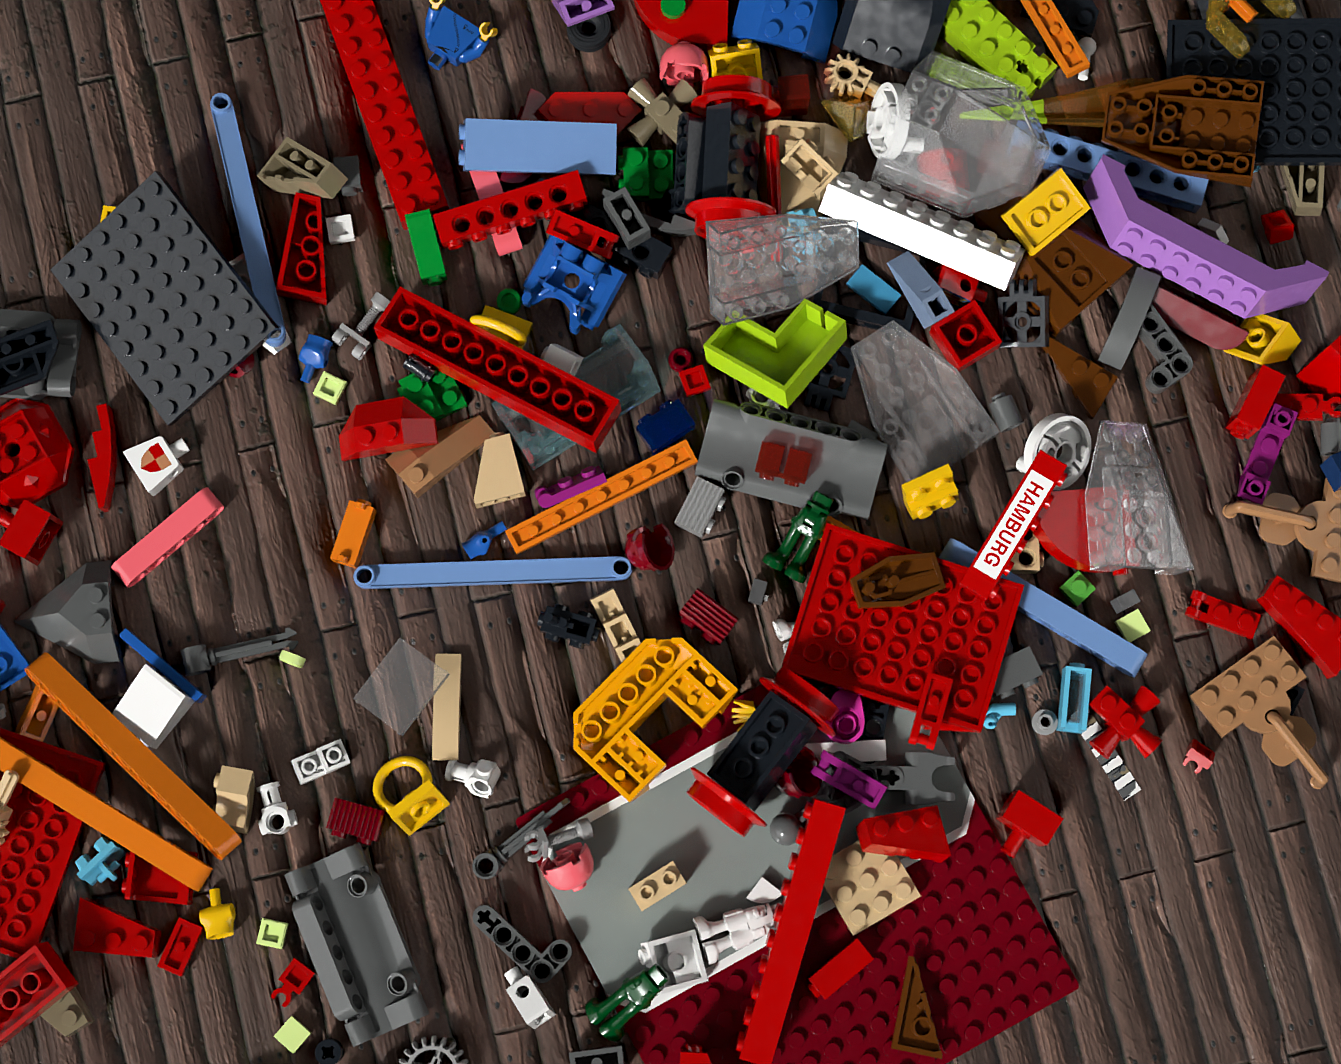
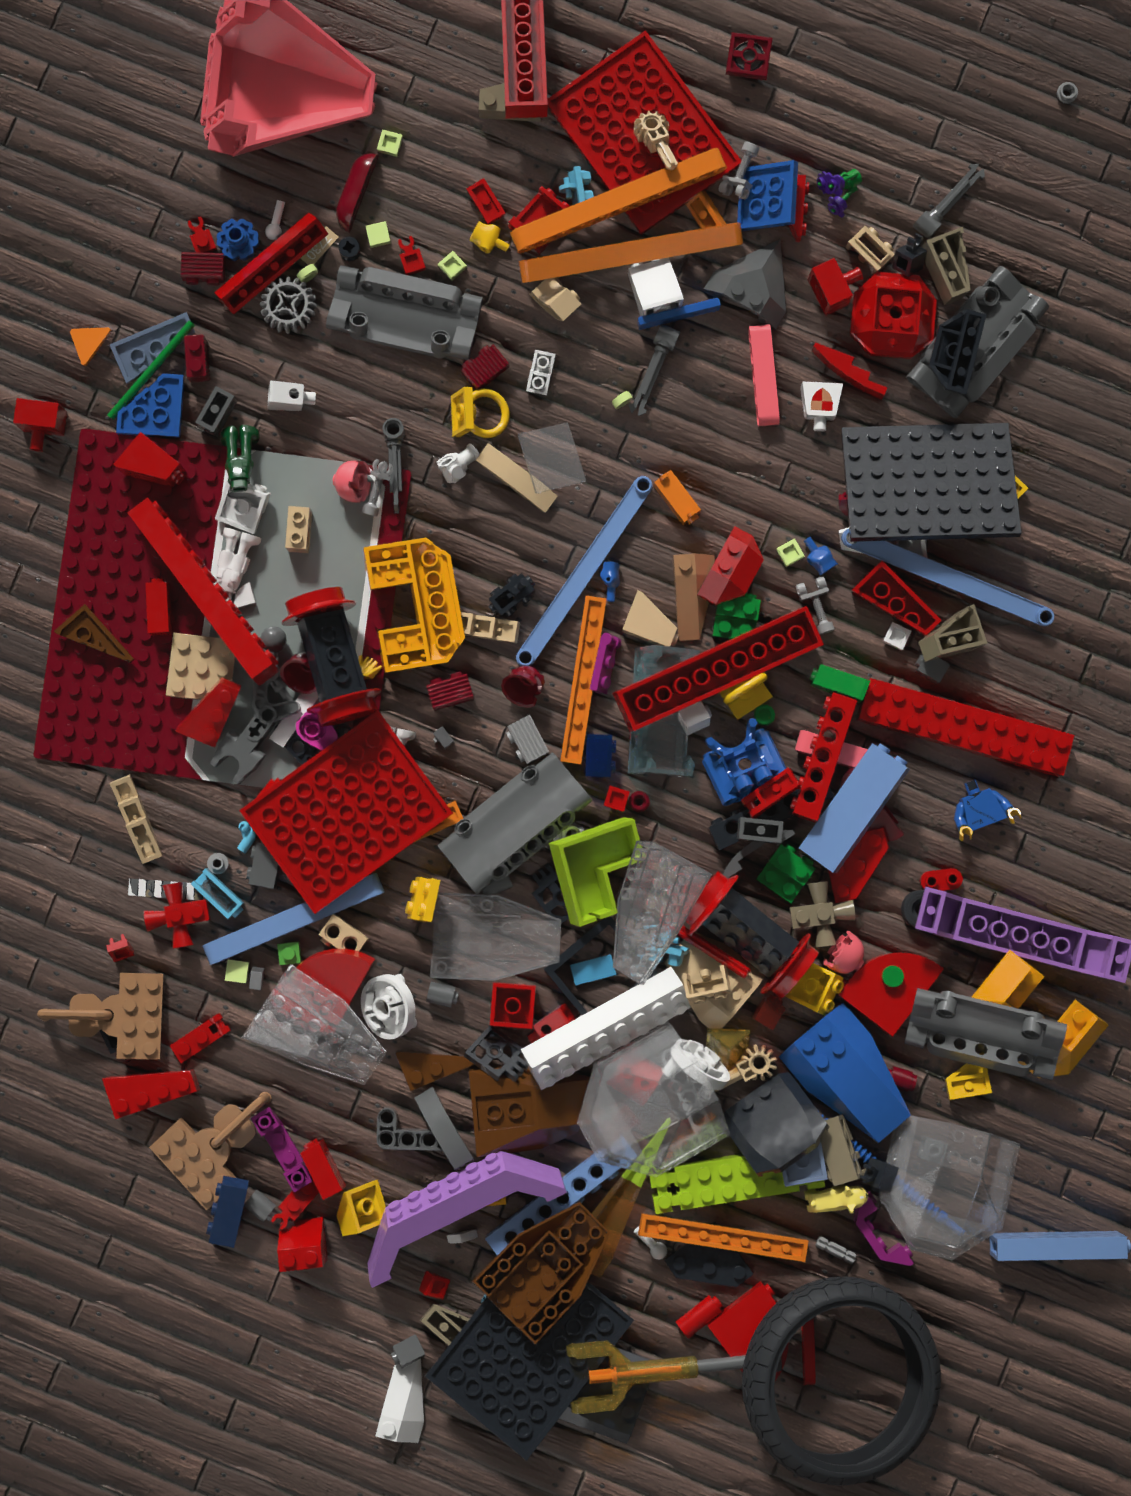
camera: 125 degrees right, 5 degrees up
red wedge [73,897,162,958] -> none
white connector [256,781,298,835] -> none
black pin [403,353,437,383] -> none
dark grey beam [472,905,573,983] -> none
black beam [661,112,706,217] -> none
clear red piece [755,441,813,487] -> none
dark green piece [762,491,834,583] -> none
magenta plate [811,749,887,810] -> none
reddish brown piece [849,552,946,609] -> none
sand blue slope [887,251,955,329] -> none
red plate [908,672,953,750] -> none
red brick [959,450,1068,601] -> none
red brick [995,790,1064,858] -> none
yellow plate [1001,168,1091,256] -> none
dark red brick [1153,285,1249,350] -> none
none -> tan slope [110,775,162,864]
none -> red plate [919,868,963,891]

